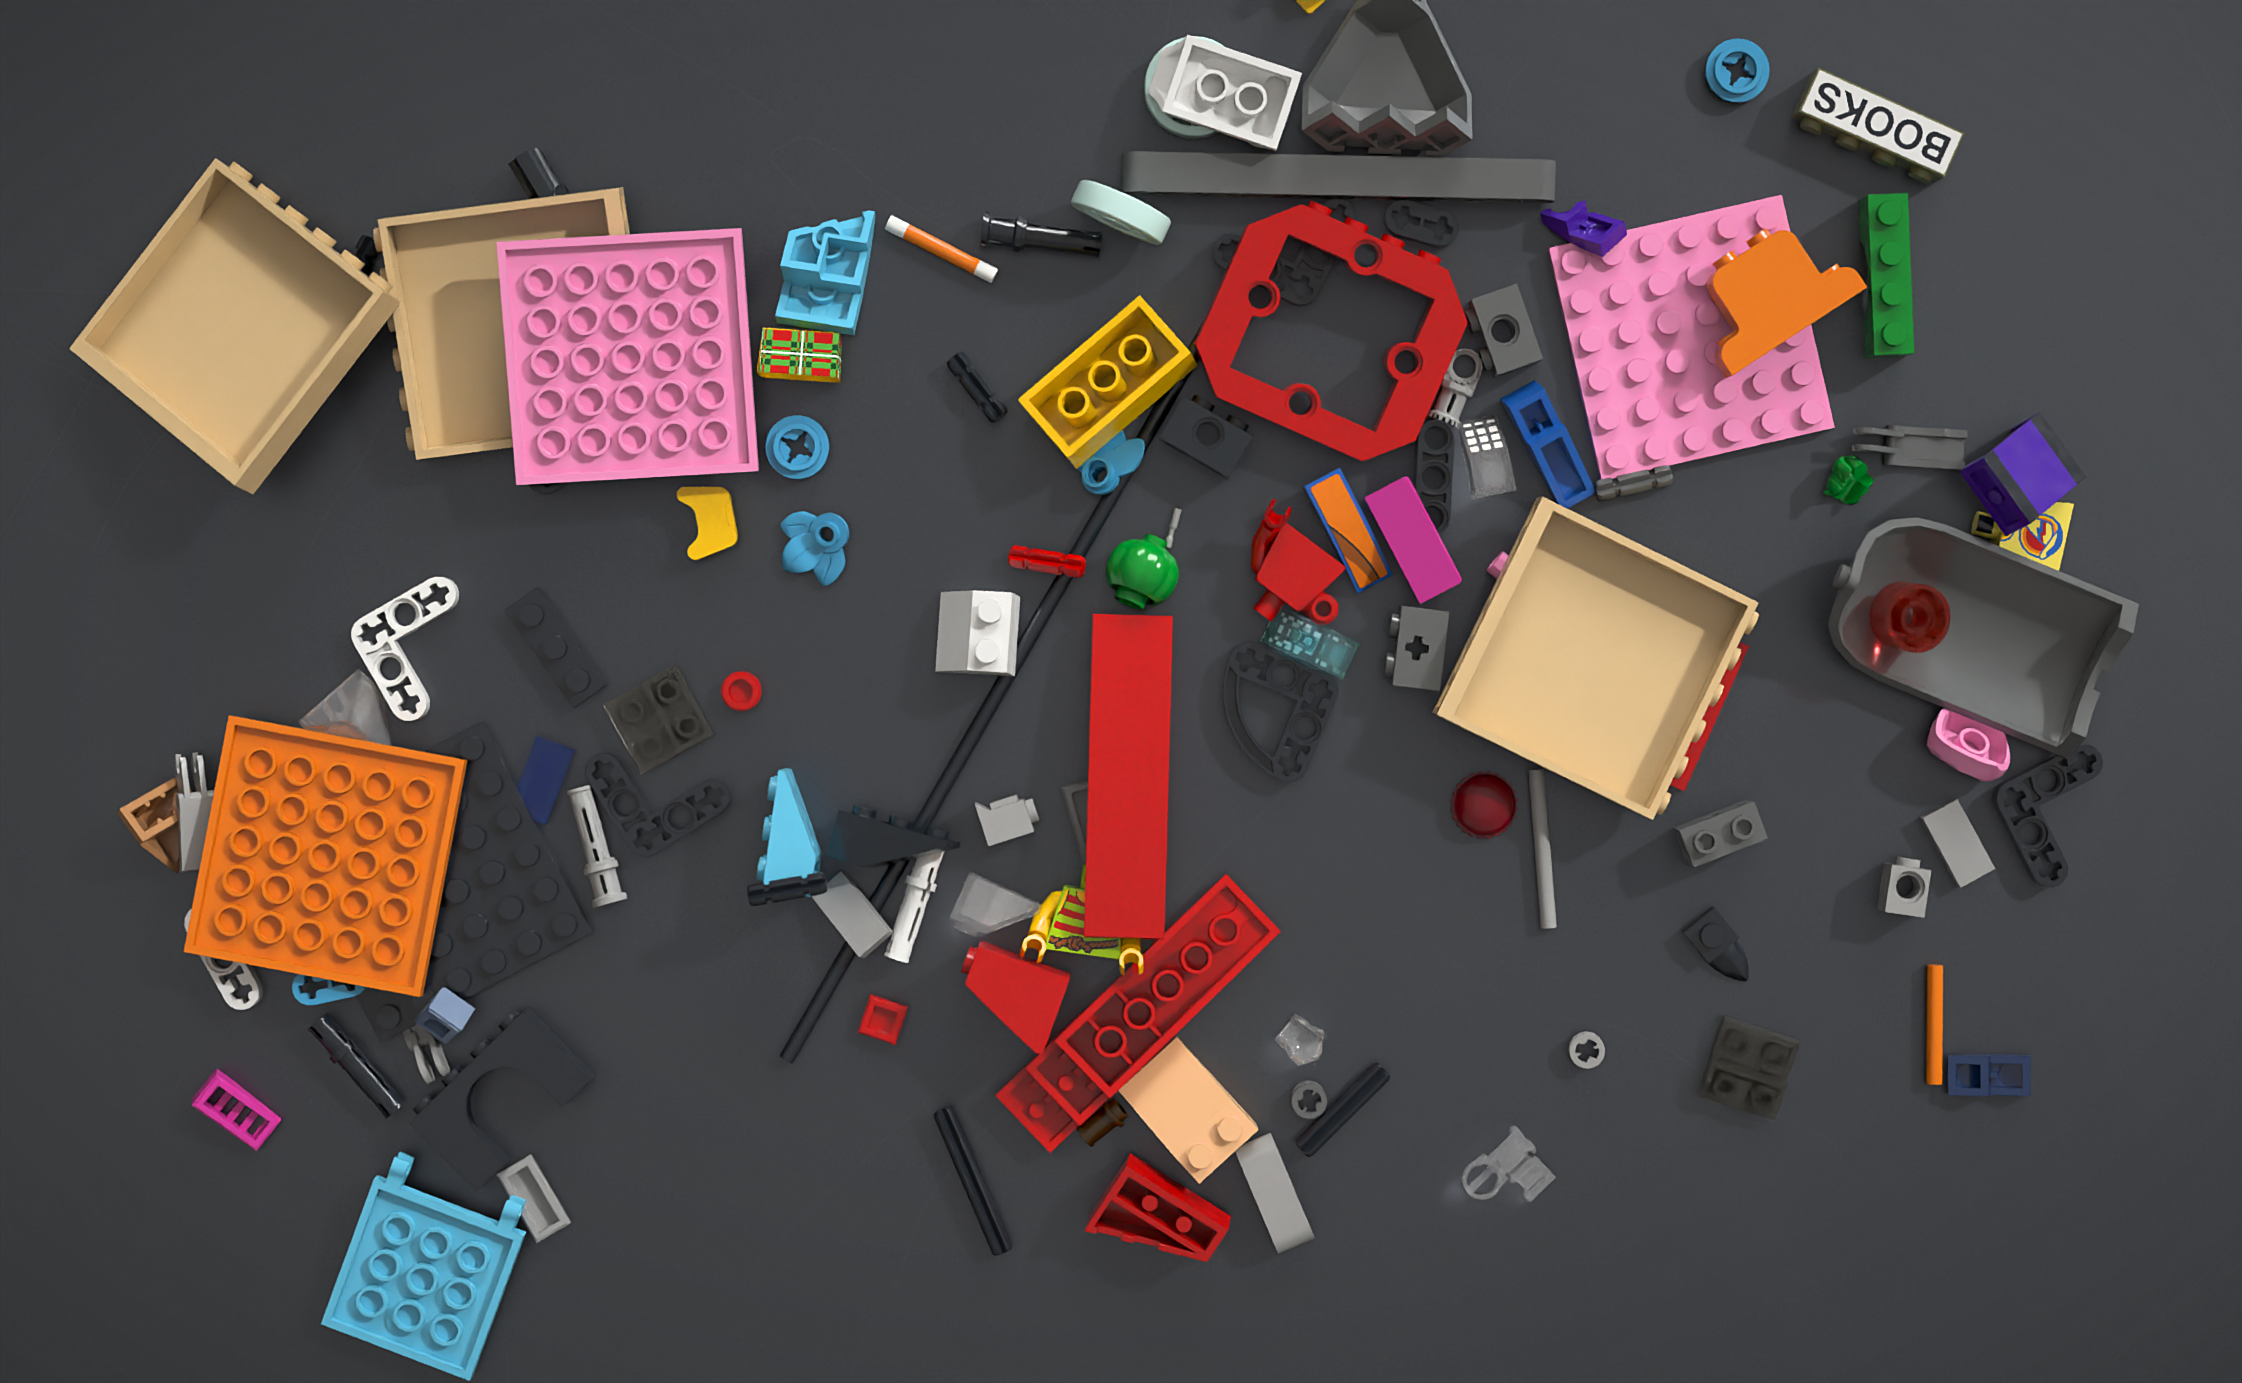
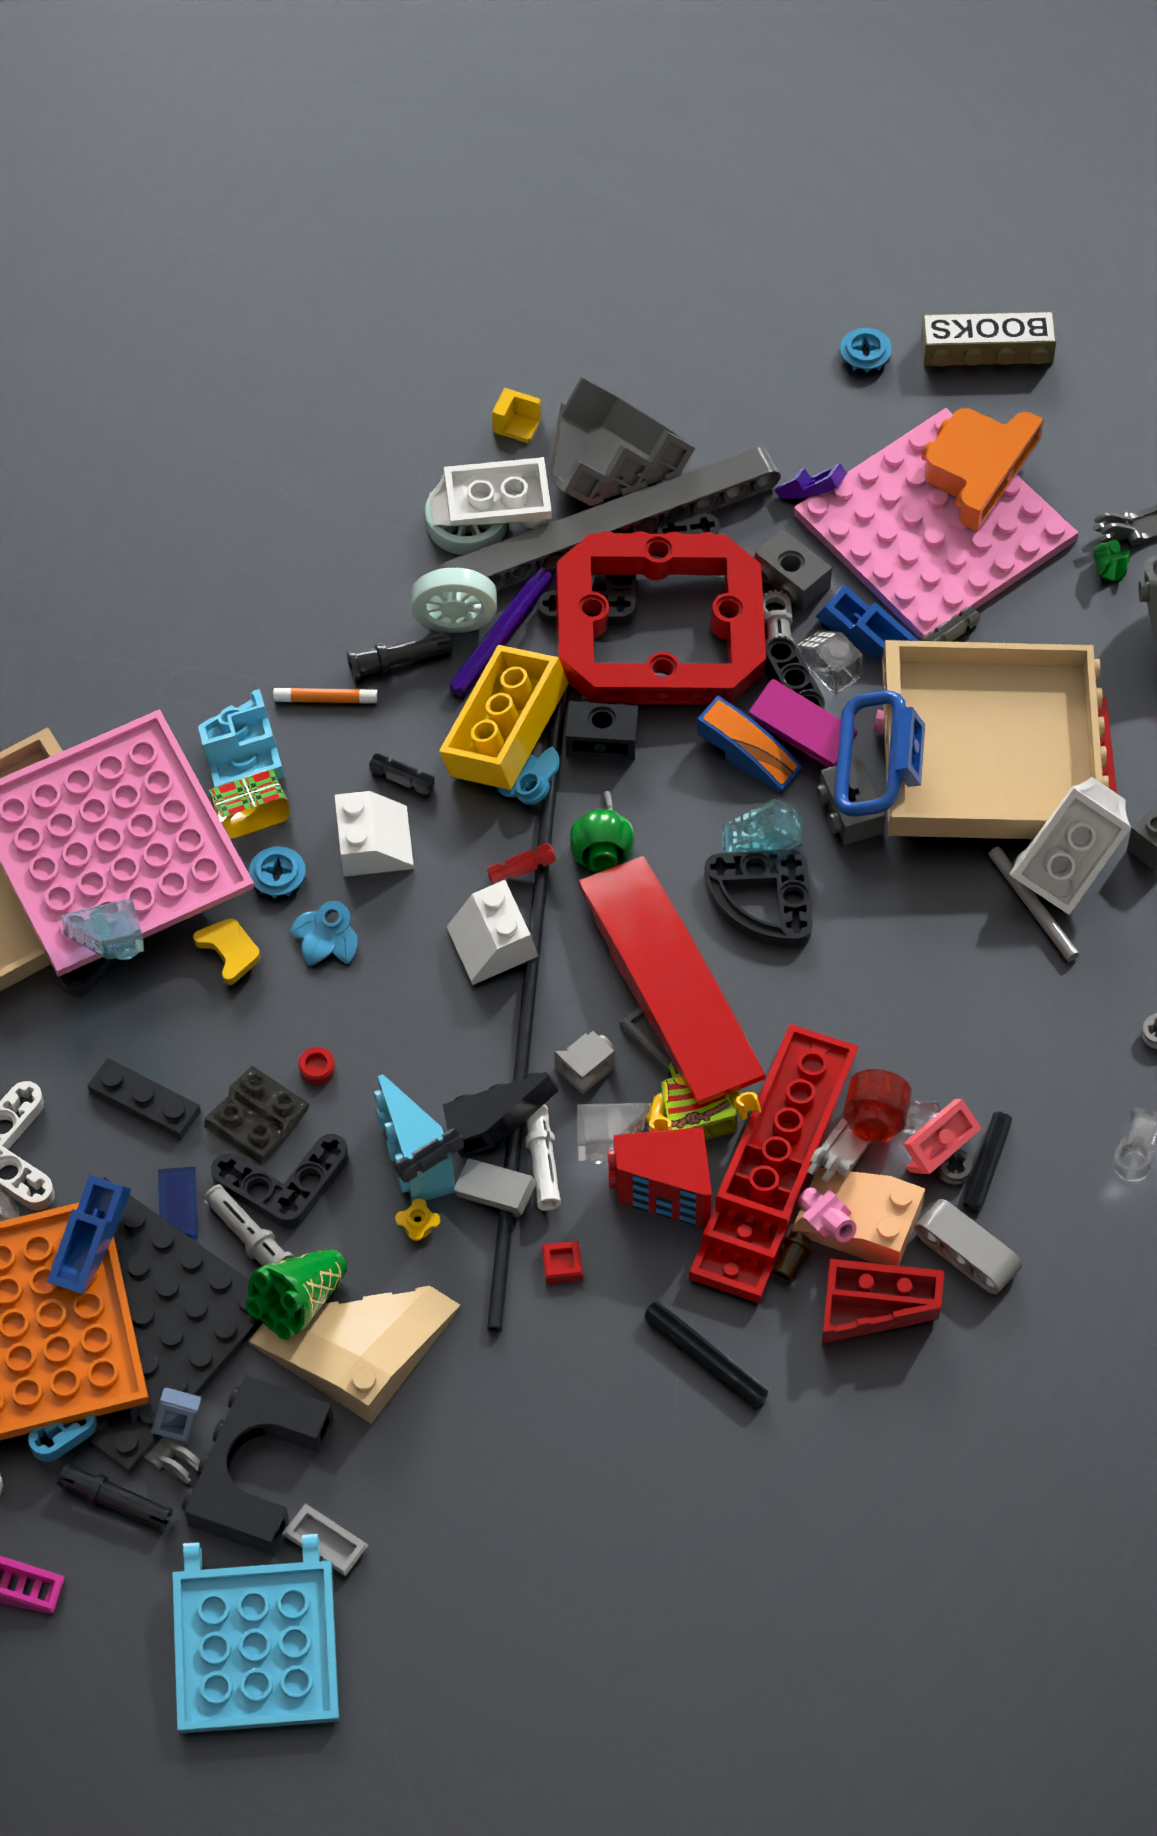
camera: 25 degrees left, 30 degrees down
red torso [1250,499,1346,625] -> none
dark red hat [1450,771,1518,839] -> none
green arch [1858,193,1914,359] -> none
none -> blue slope [47,1175,132,1294]
none -> clear light blue slope [61,898,144,960]
none -> green cone [245,1249,347,1340]
none -> tan slope [249,1286,461,1424]
none -> white slope [335,791,414,877]
none -> yellow plate [395,1199,440,1241]
none -> dark purple axle [449,568,552,697]
none -> bright pink axle [798,1188,857,1242]
none -> light grey arm [807,1118,875,1182]
none -> blue bar [834,690,925,817]
none -> clear red piece [843,1069,912,1143]
none -> coral panel [903,1099,982,1174]
none -> white slope [1009,777,1132,915]

